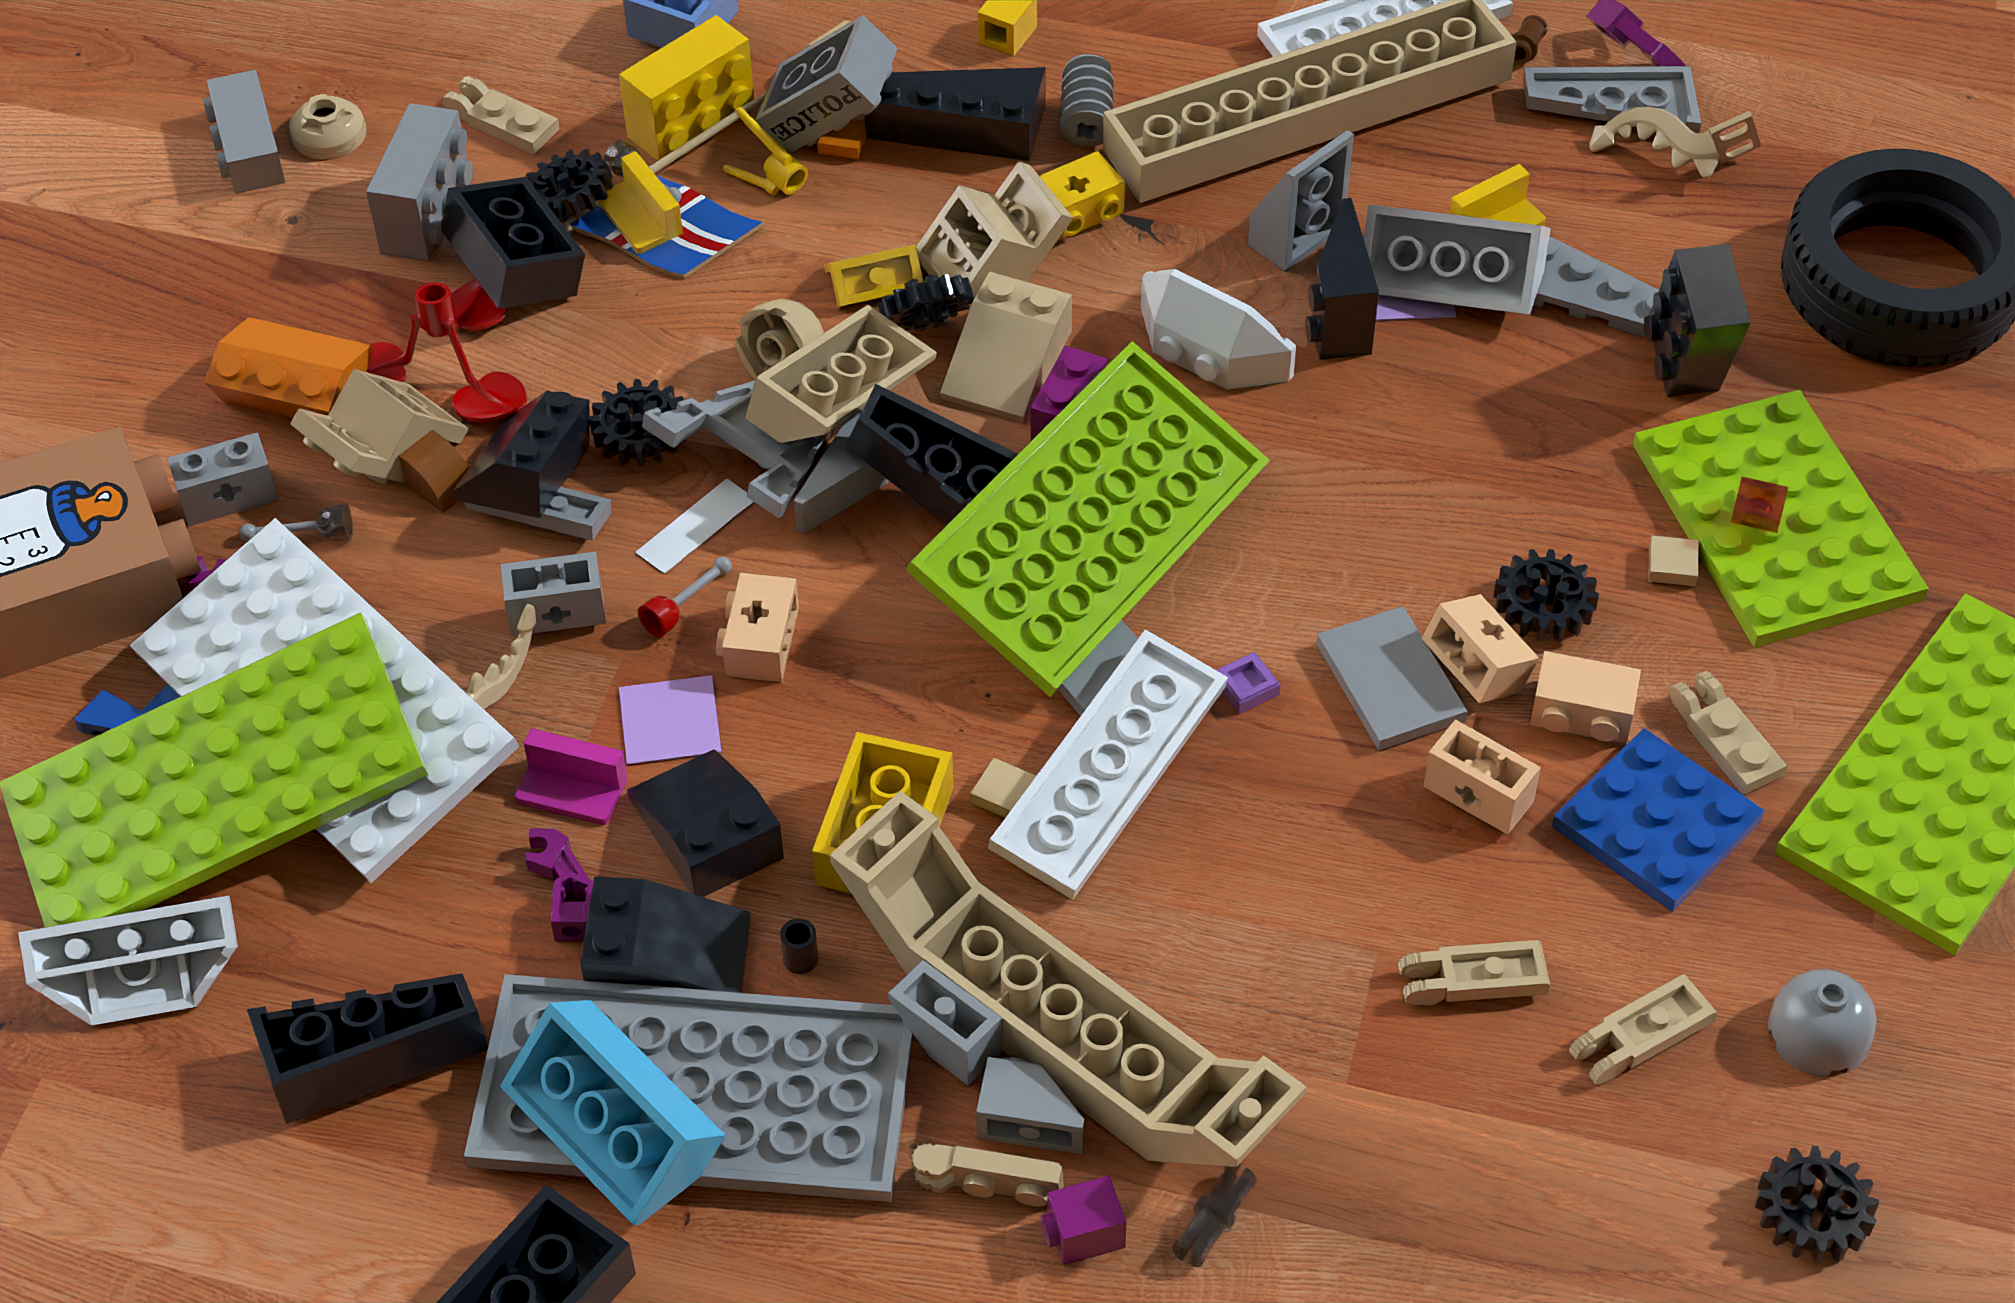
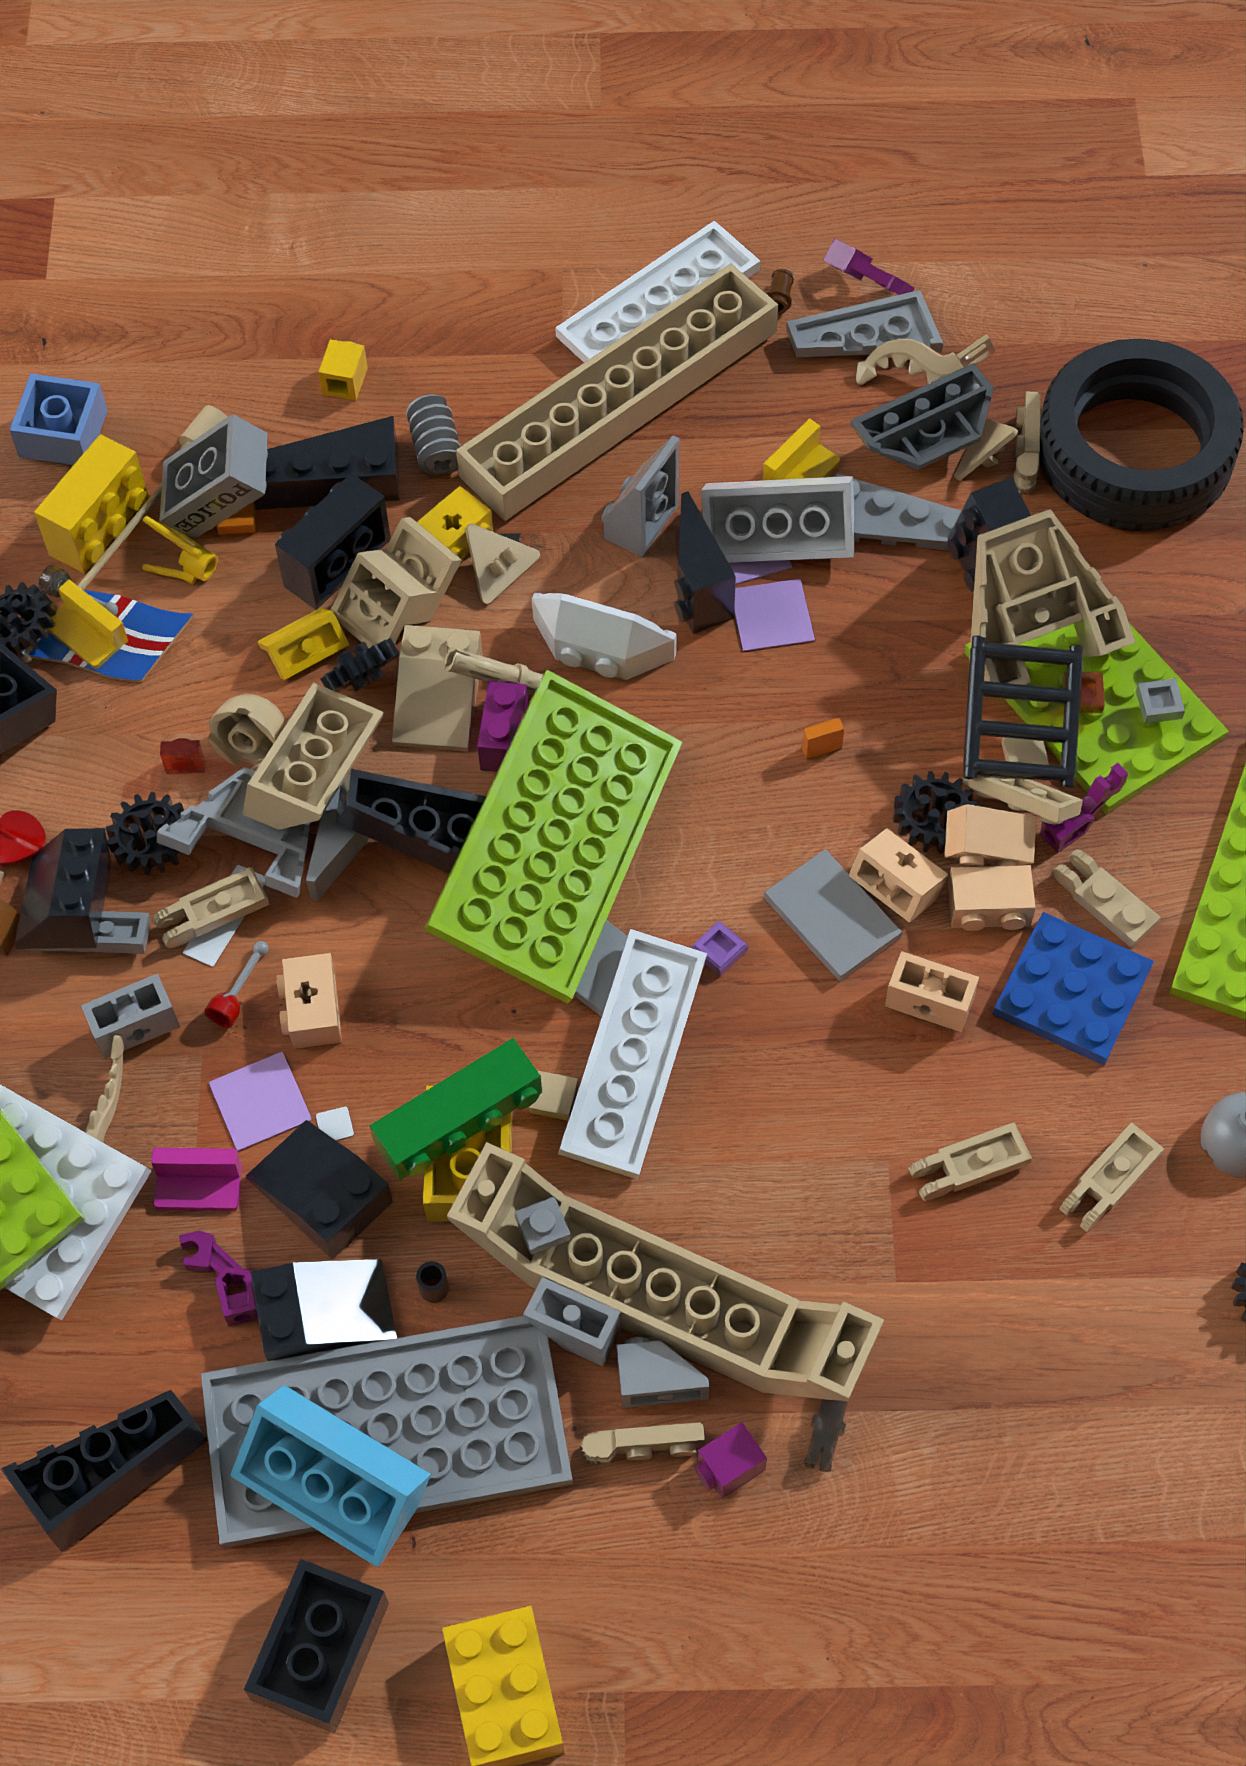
camera: 15 degrees left, 10 degrees up
none -> tan hinge [152,867,270,949]
none -> clear red plate [160,738,205,774]
none -> black brick [275,473,391,610]
none -> white sticker [316,1107,354,1140]
none -> green brick [369,1038,543,1180]
none -> tan pin [444,647,543,695]
none -> tan piece [465,524,540,605]
none -> light grey plate [514,1196,571,1255]
none -> lavender piece [734,579,815,652]
none -> orange tile [802,718,844,760]
none -> dark grey wedge [850,363,994,470]
none -> light nougat brick [945,804,1036,867]
none -> tan piece [954,419,1018,481]
none -> tan plate [962,774,1083,824]
none -> black bar [963,635,1083,788]
none -> tan wedge [969,509,1135,685]
none -> tan hinge [1014,391,1040,495]
none -> magenta piece [1040,762,1128,853]
none -> light grey plate [1136,678,1185,724]

